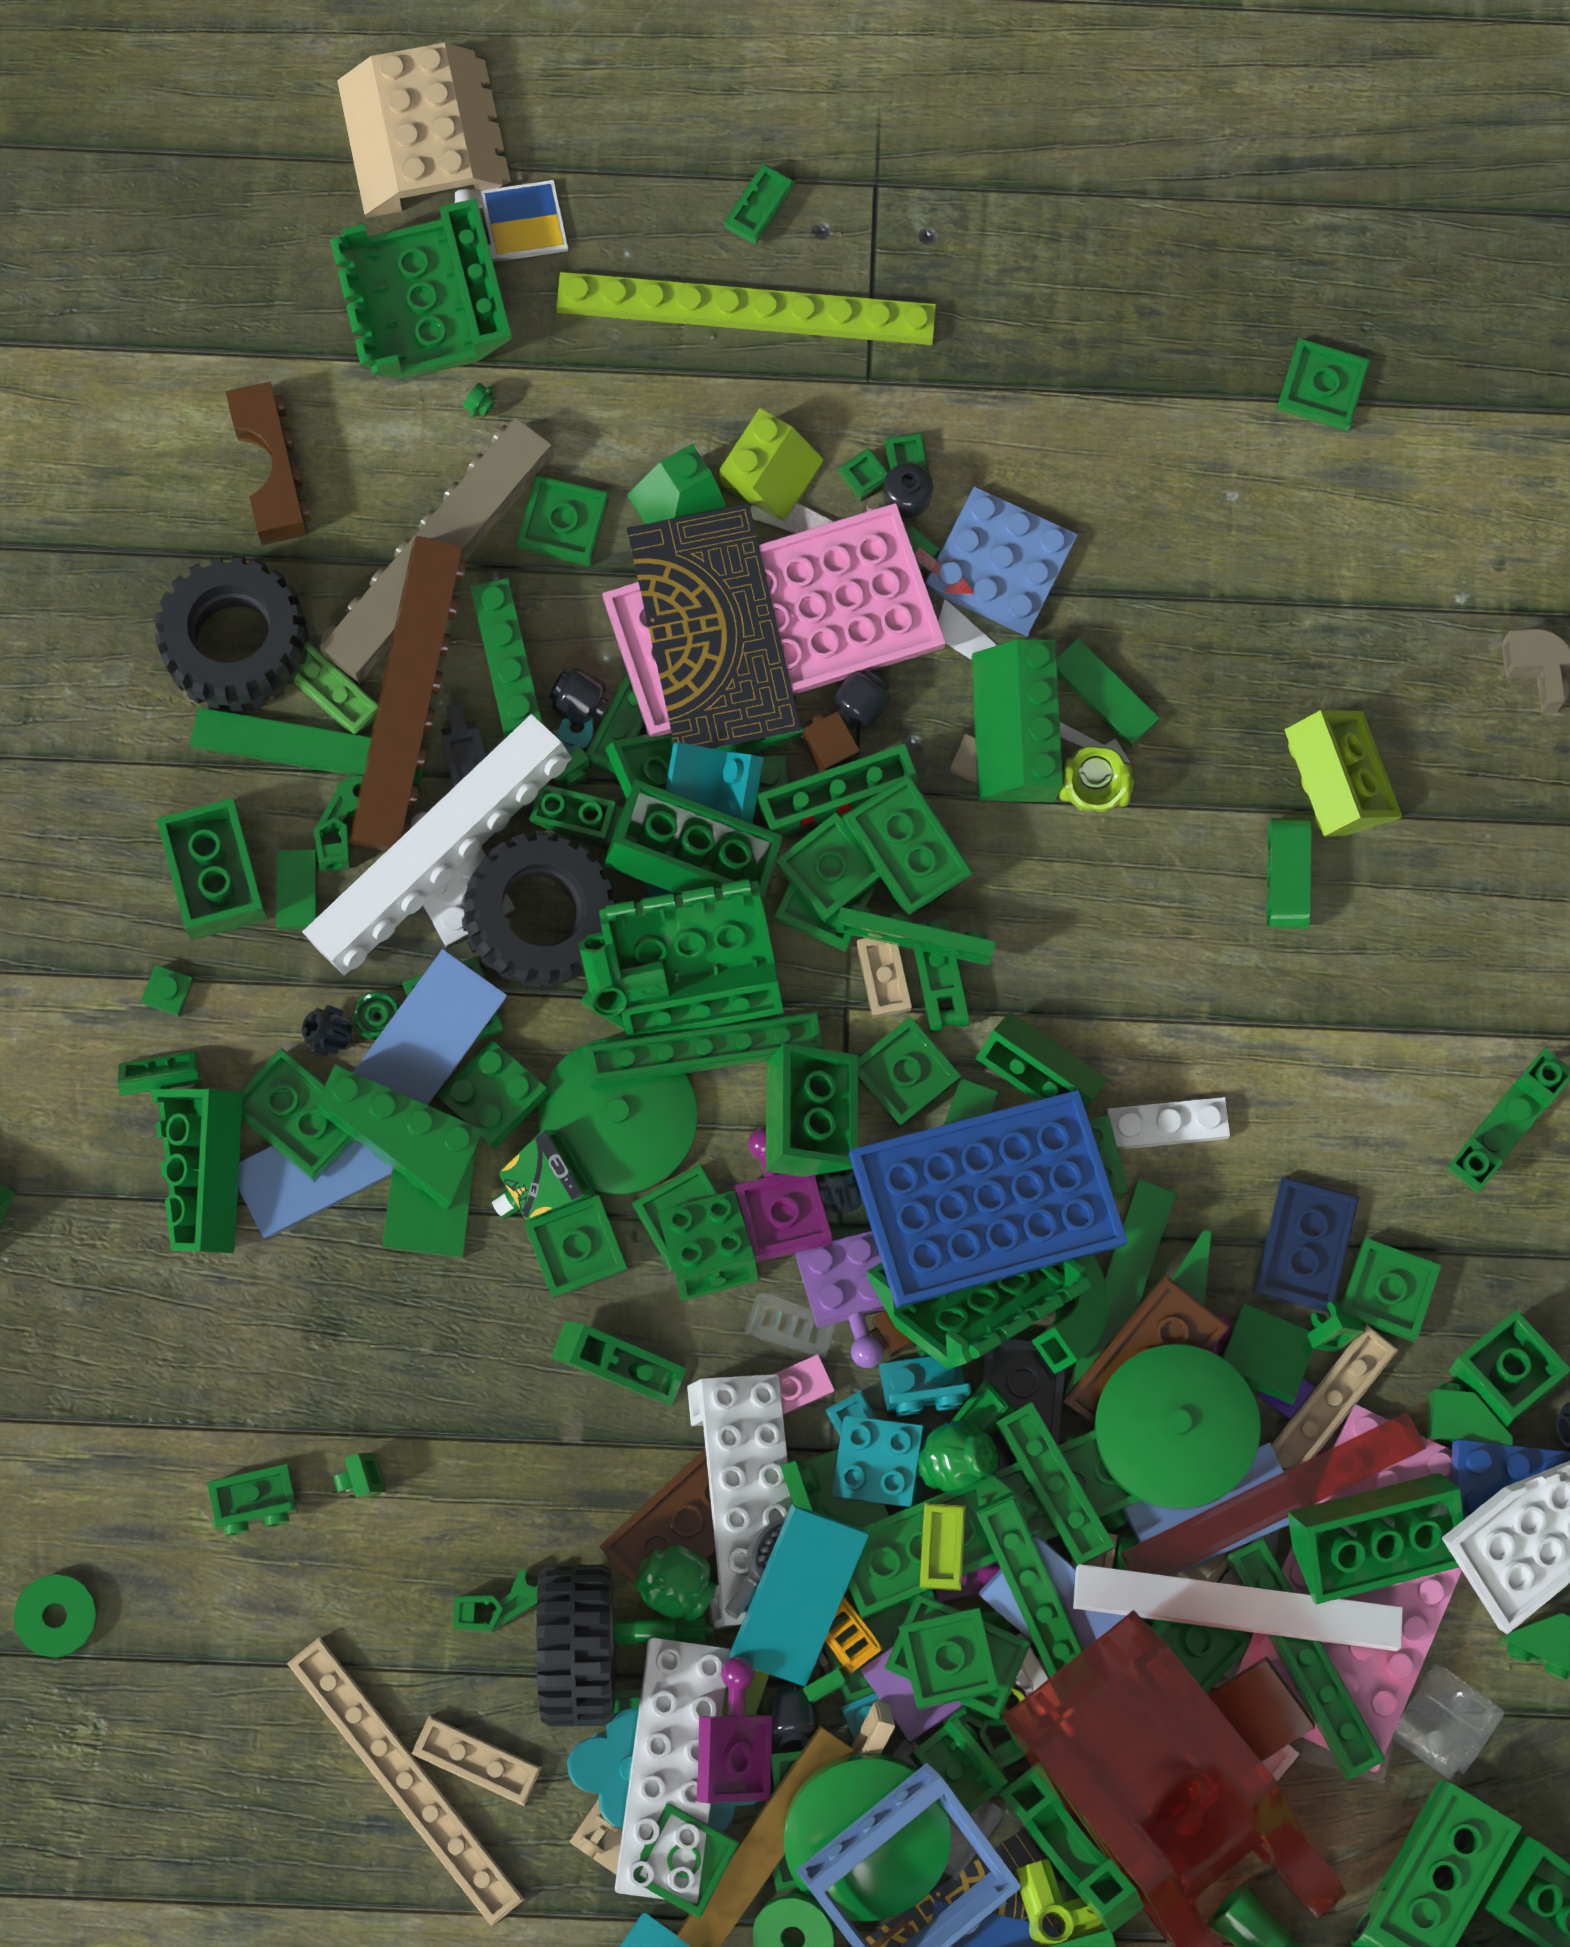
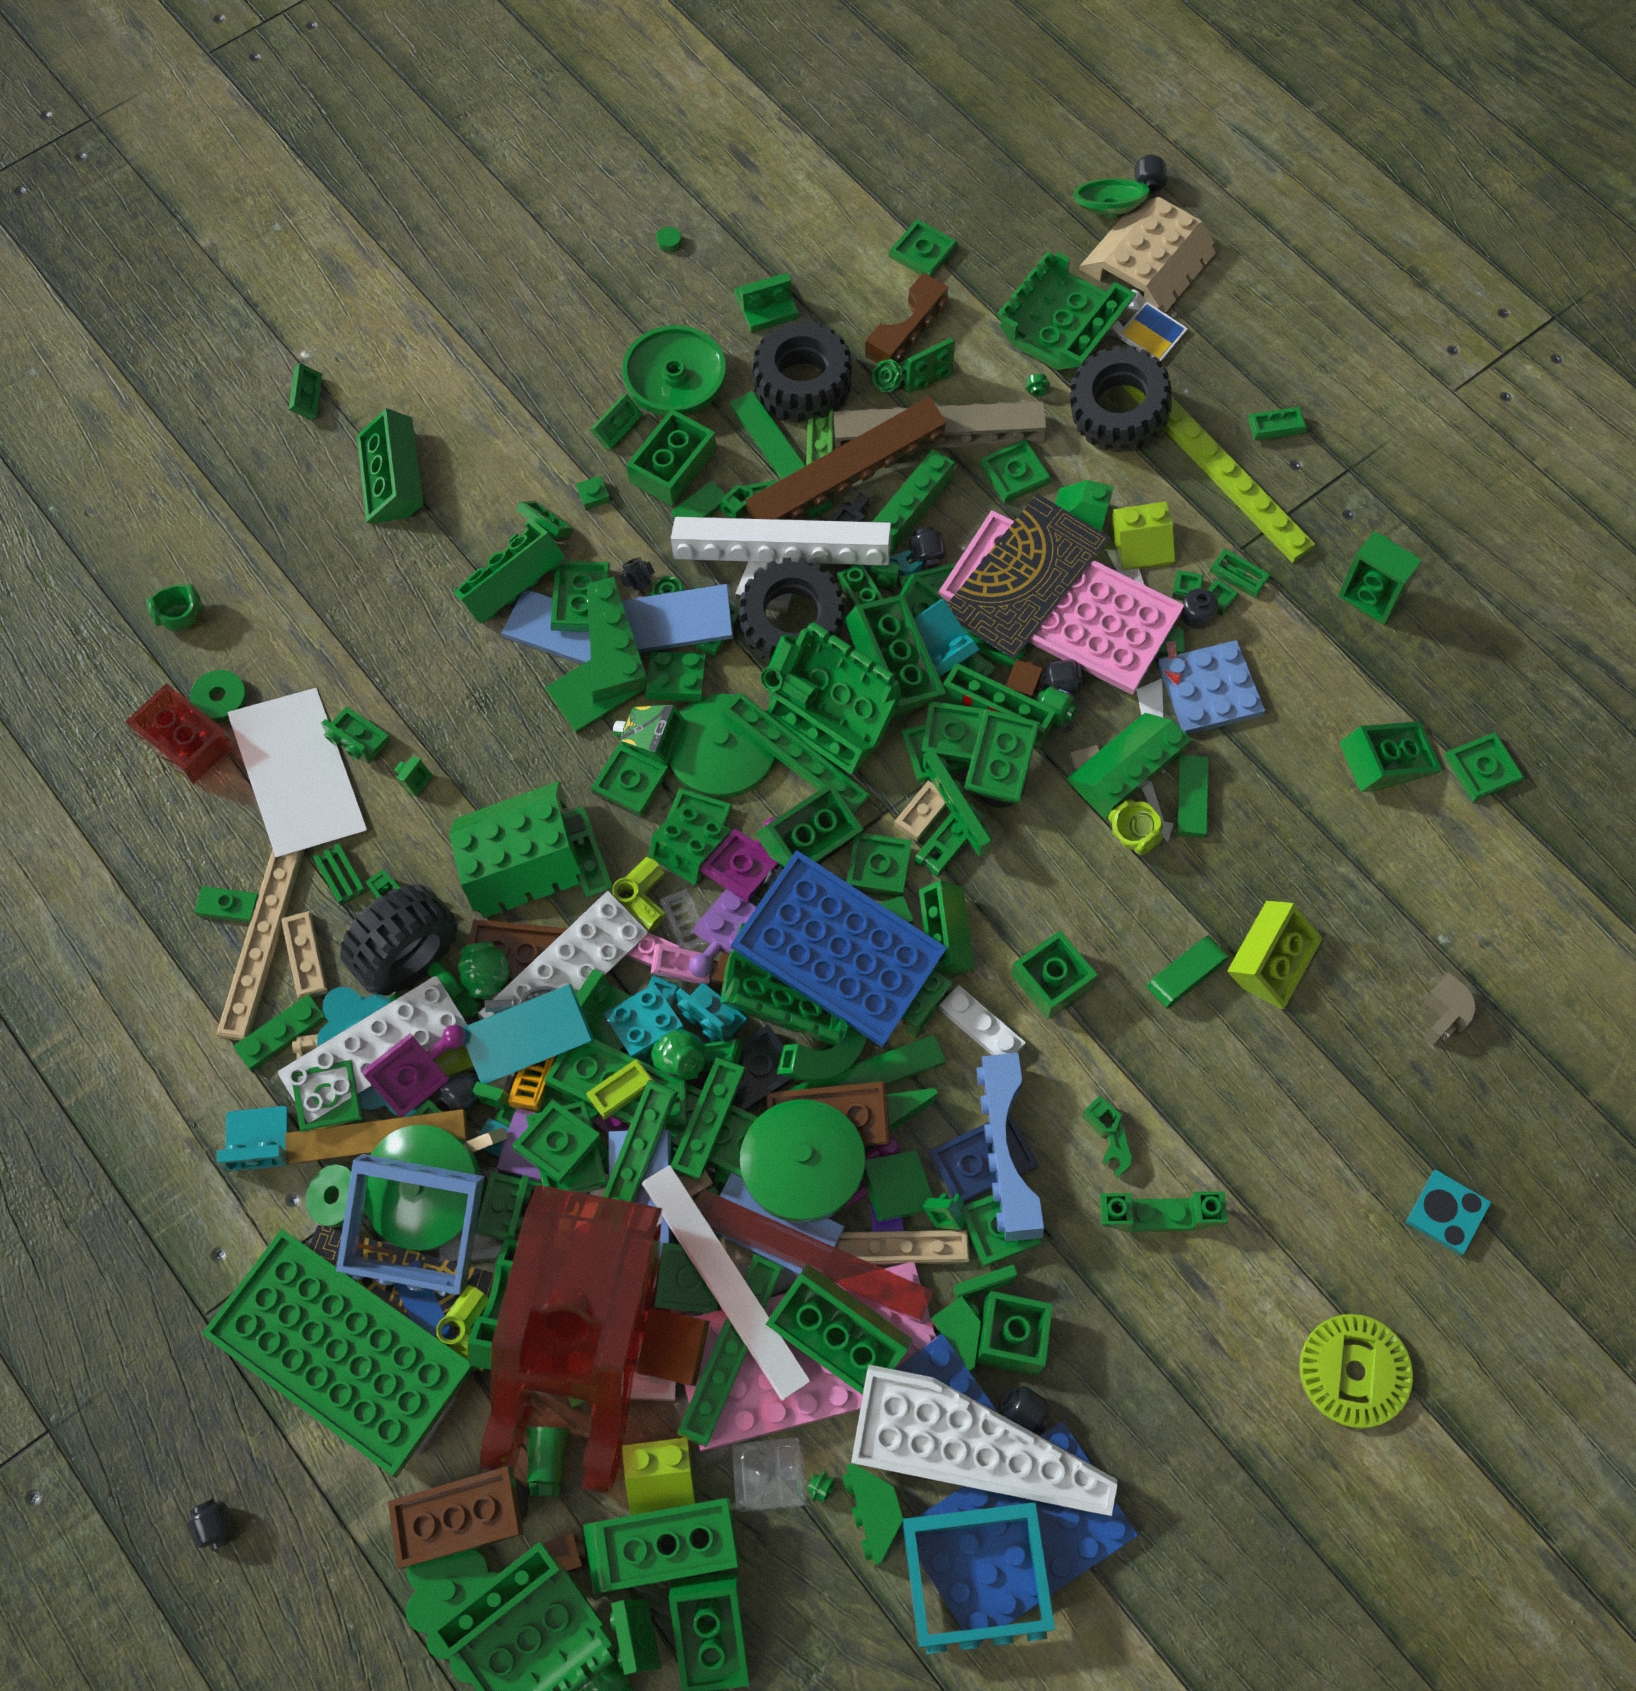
camera: 55 degrees right, 10 degrees down
none -> clear red brick [125,683,234,784]
none -> green plate [194,886,259,923]
none -> white sticker [228,688,367,857]
none -> green plate [233,994,327,1072]
none -> green tile [313,843,366,906]
none -> green slope [449,781,584,919]
none -> green plate [590,394,643,449]
none -> lime piece [612,857,666,933]
none -> green dish [622,325,726,416]
none -> lime slope [622,1438,696,1516]
none -> bright pink plate [651,943,713,985]
none -> green bracket [734,273,799,333]
none -> green plate [807,1471,835,1503]
none -> green plate [872,359,903,392]
none -> green tile [889,219,958,277]
none -> green bracket [898,337,955,394]
none -> green tile [953,1264,1017,1300]
none -> medium blue arch [976,1053,1044,1242]
none -> green brick [1011,930,1098,1020]
none -> green head [1035,686,1078,727]
none -> black tyre [1070,346,1172,452]
none -> green dish [1074,178,1149,218]
none -> green piece [1082,1096,1132,1179]
none -> black head [1134,154,1168,194]
none -> green tile [1209,548,1271,599]
none -> green brick [1338,531,1422,625]
none -> green slope [1339,721,1442,792]

